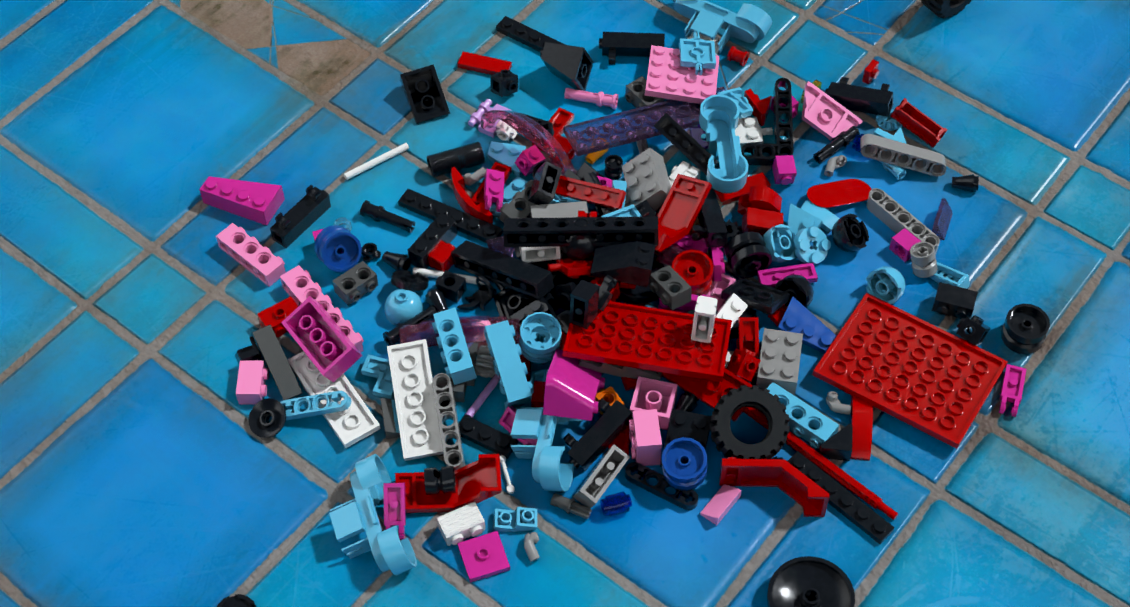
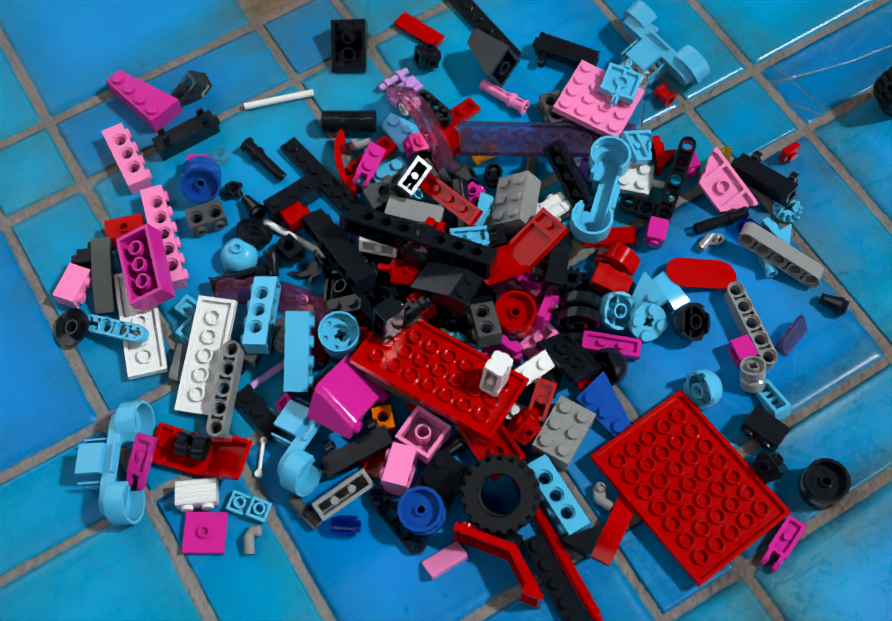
camera: 20 degrees right, 10 degrees up
red container [891,98,948,148] -> none
none -> clear smoke slope [171,70,212,107]

